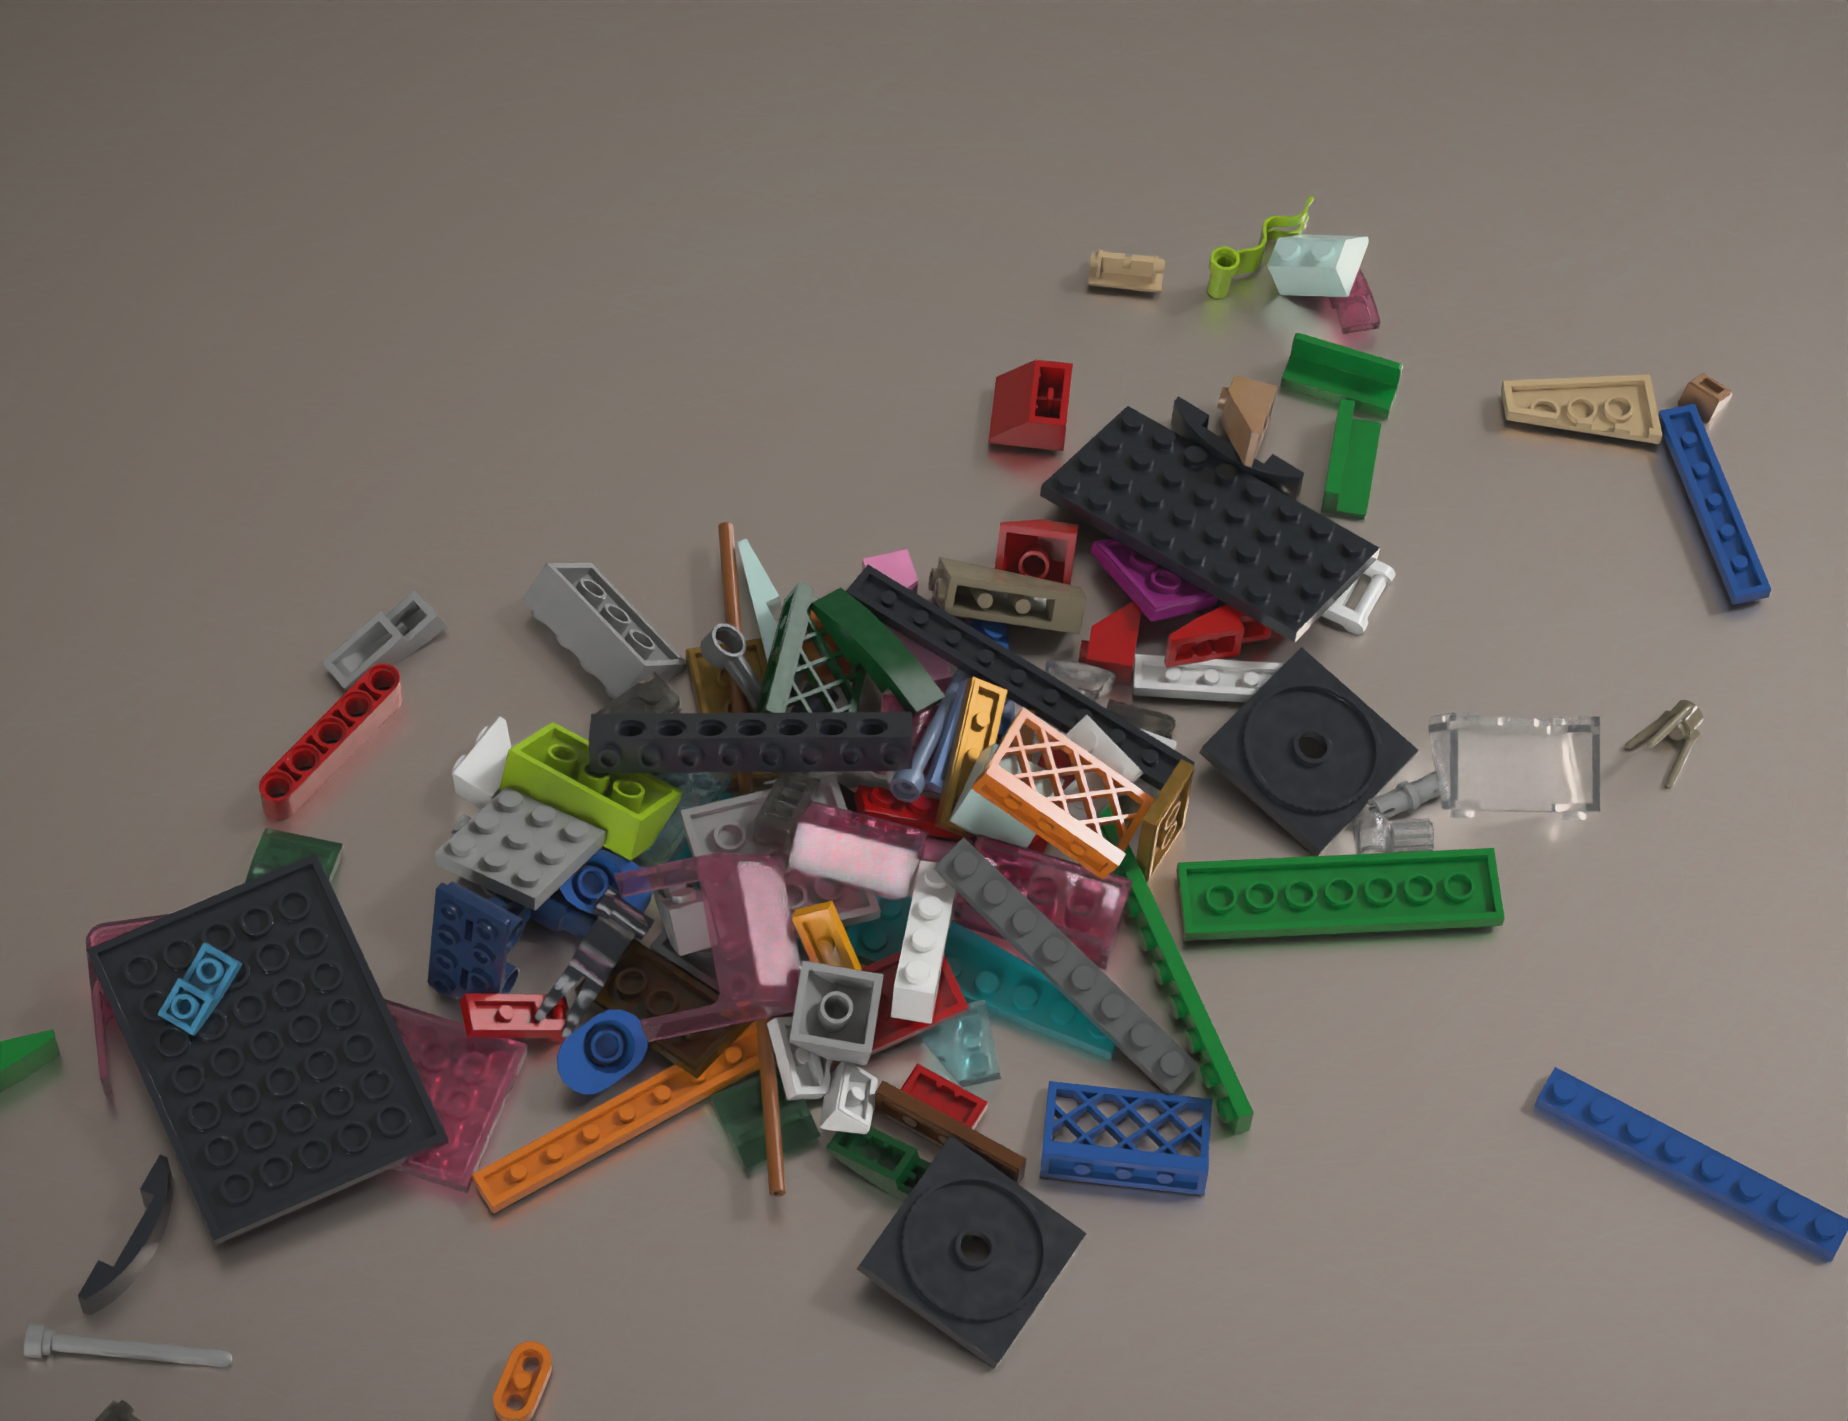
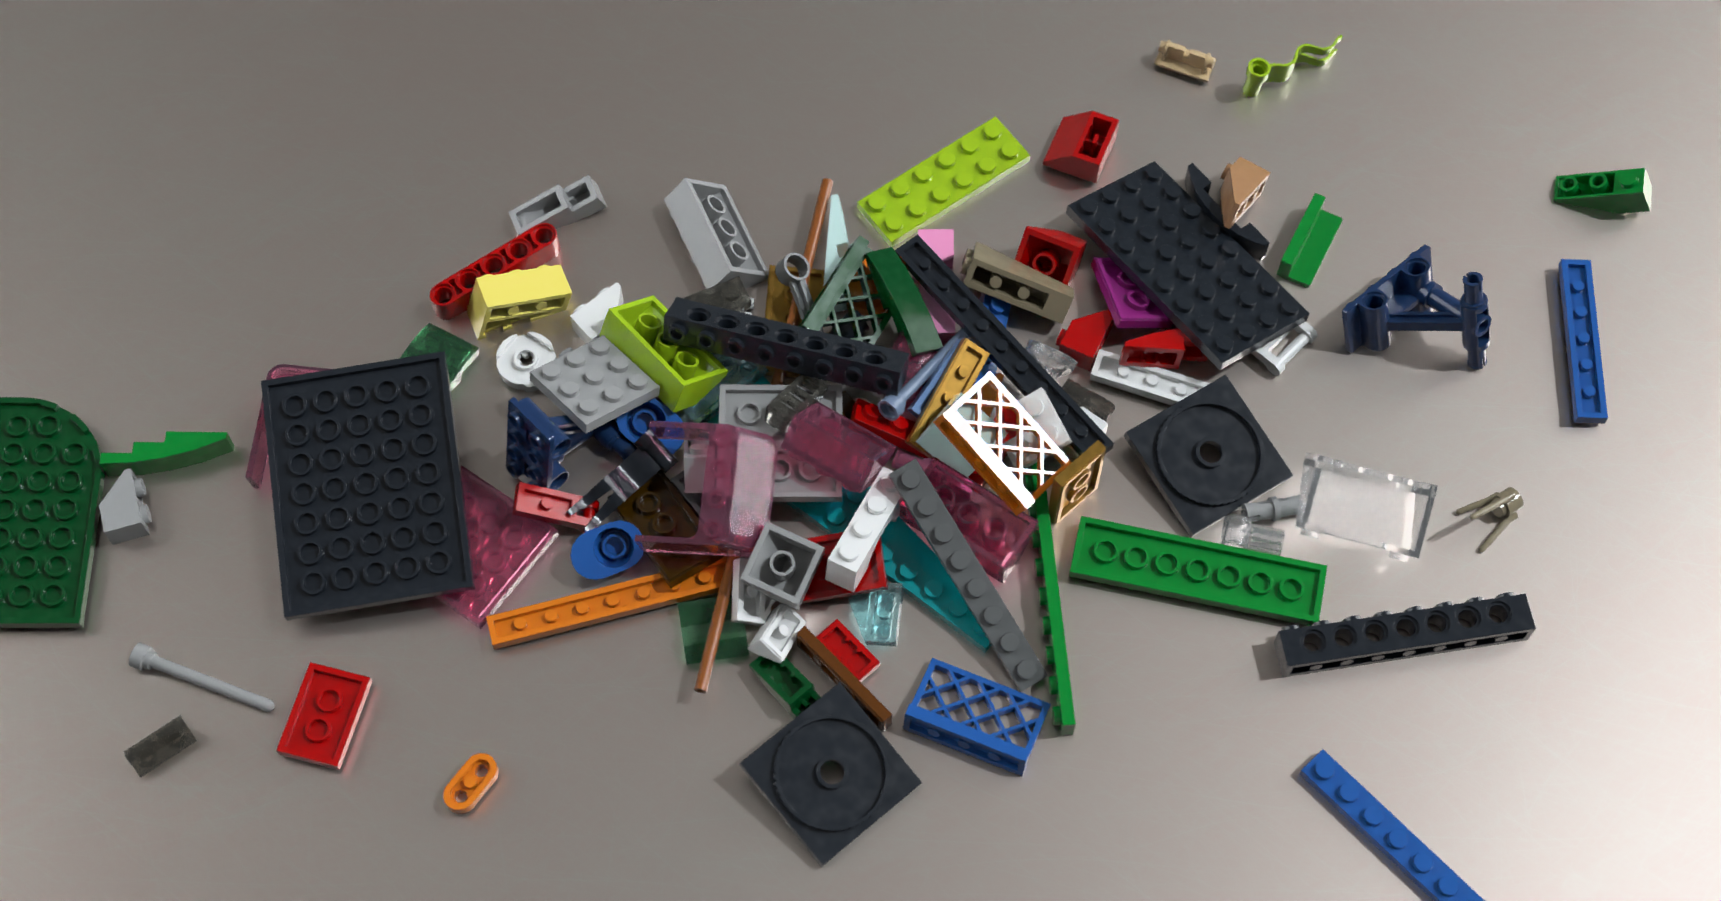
camera: 20 degrees right, 5 degrees up
black slope [78,1154,173,1316] -> none
dark azure slope [158,943,242,1035] -> none
light orange plate [792,901,862,971] -> none
light aqua slope [1267,234,1369,297] -> none
green panel [1280,333,1403,419] -> none
clear pink slope [1329,268,1381,334] -> none
tan wing [1501,374,1662,444] -> none
medium nougat slope [1678,373,1733,423] -> none
none -> red plate [276,662,373,770]
none -> light yellow wedge [467,264,572,340]
none -> white plate [496,332,557,392]
none -> lime plate [857,116,1030,247]
none -> black brick [1274,592,1536,678]
none -> dark blue plate [1342,244,1492,370]
none -> green slope [1554,168,1652,214]

